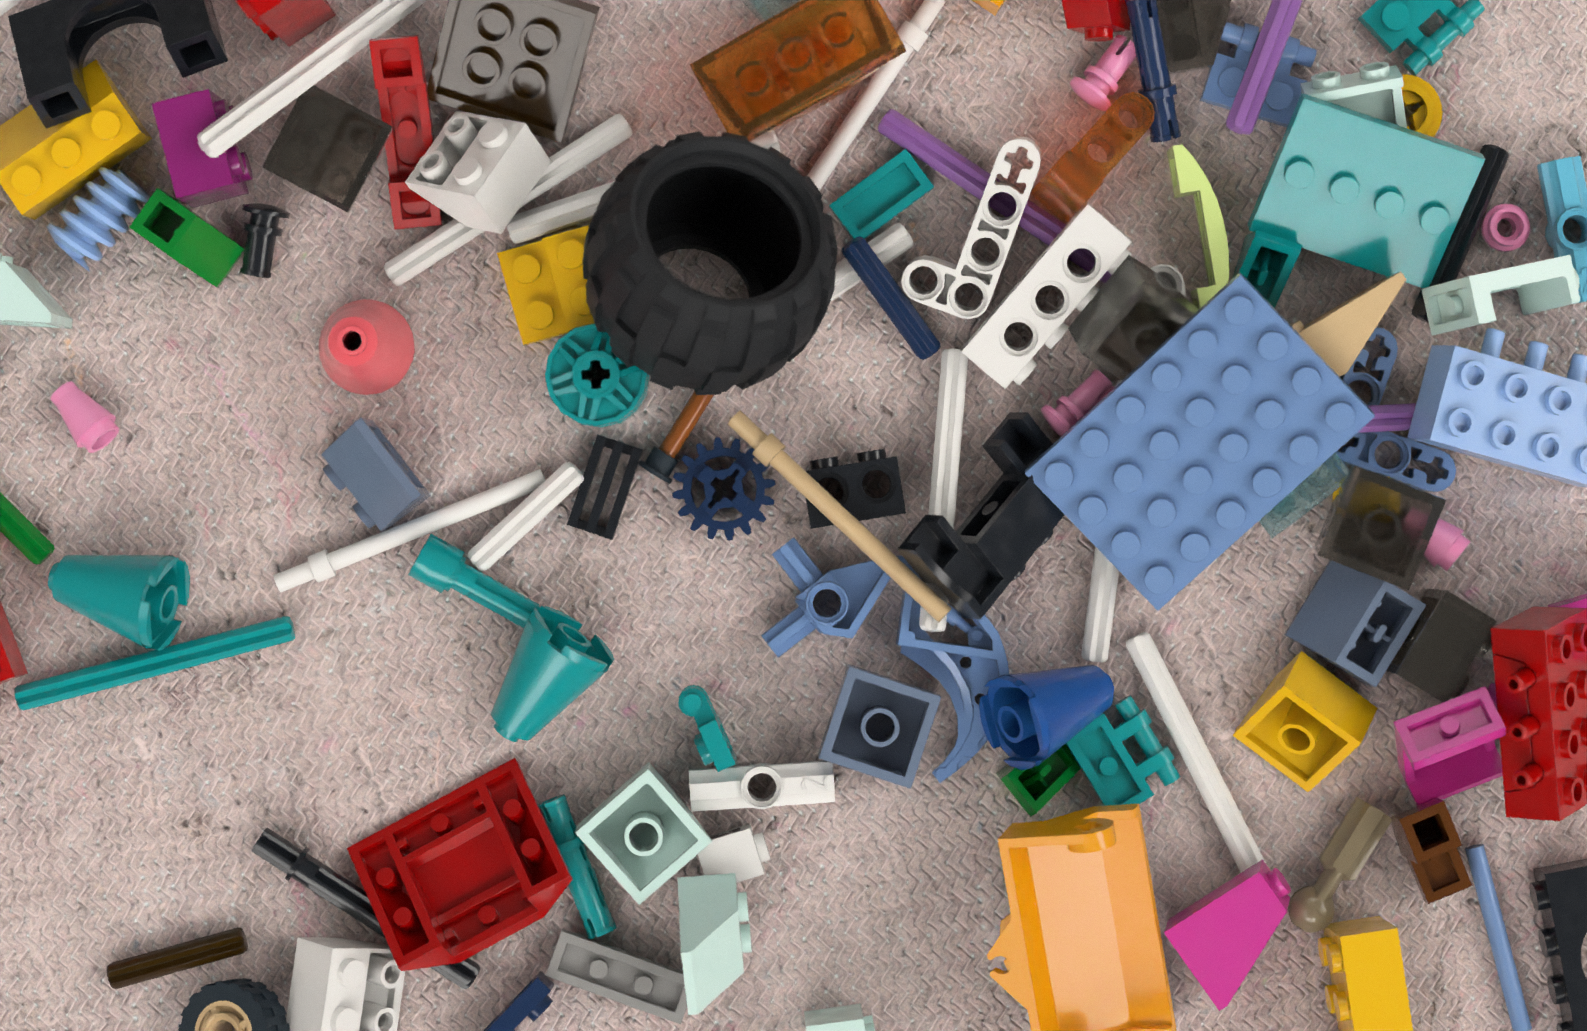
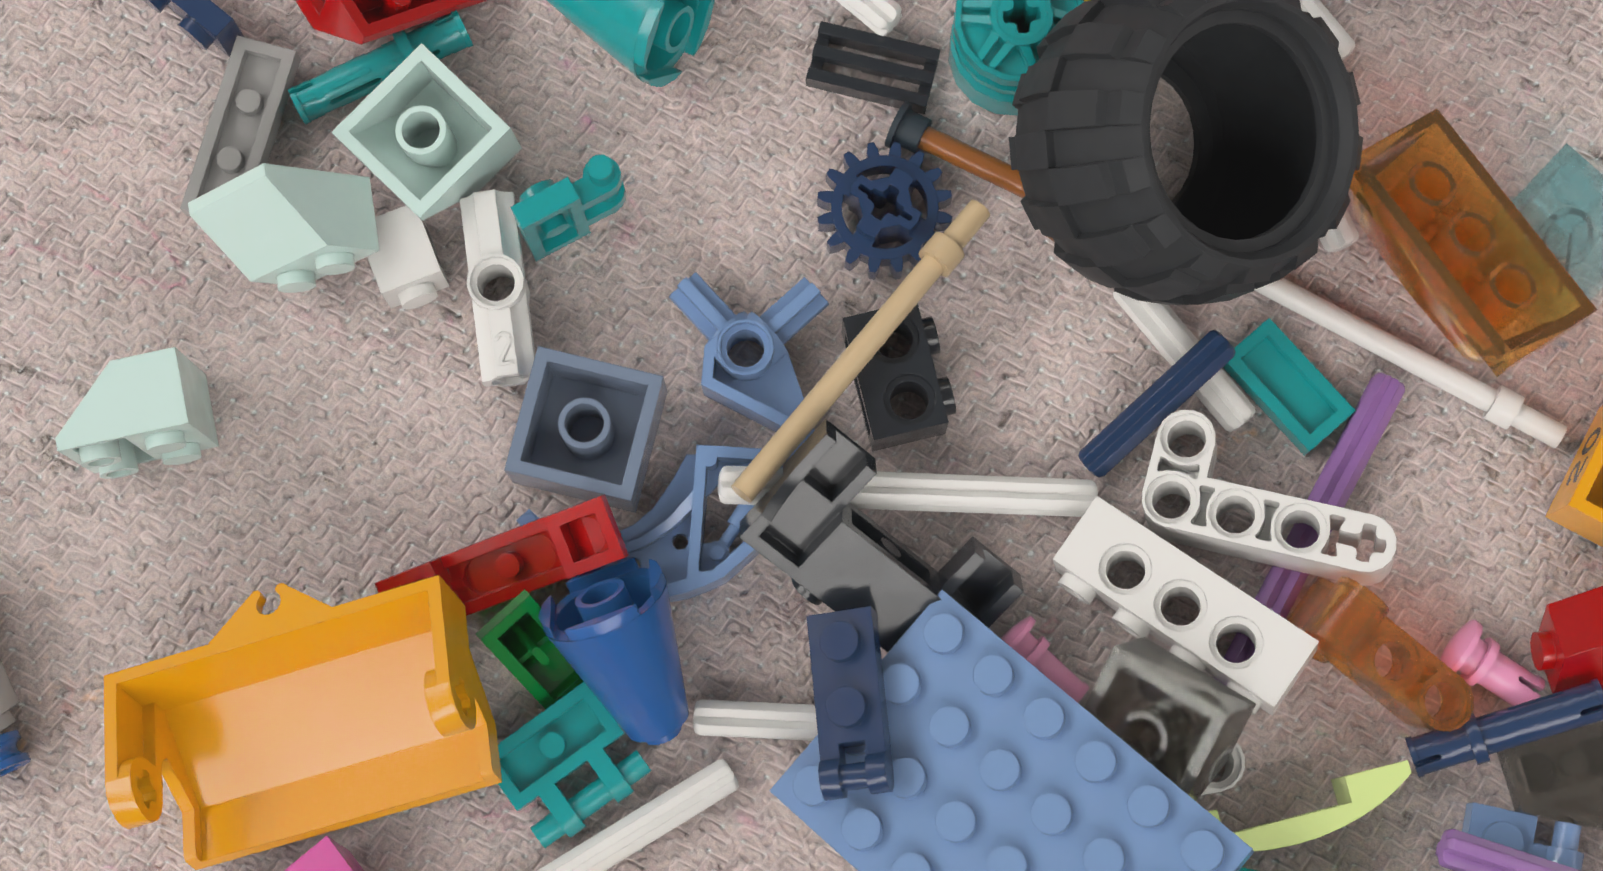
camera: 90 degrees right, 10 degrees down
none -> red slope [375,494,629,616]
none -> dark blue plate [807,606,894,801]

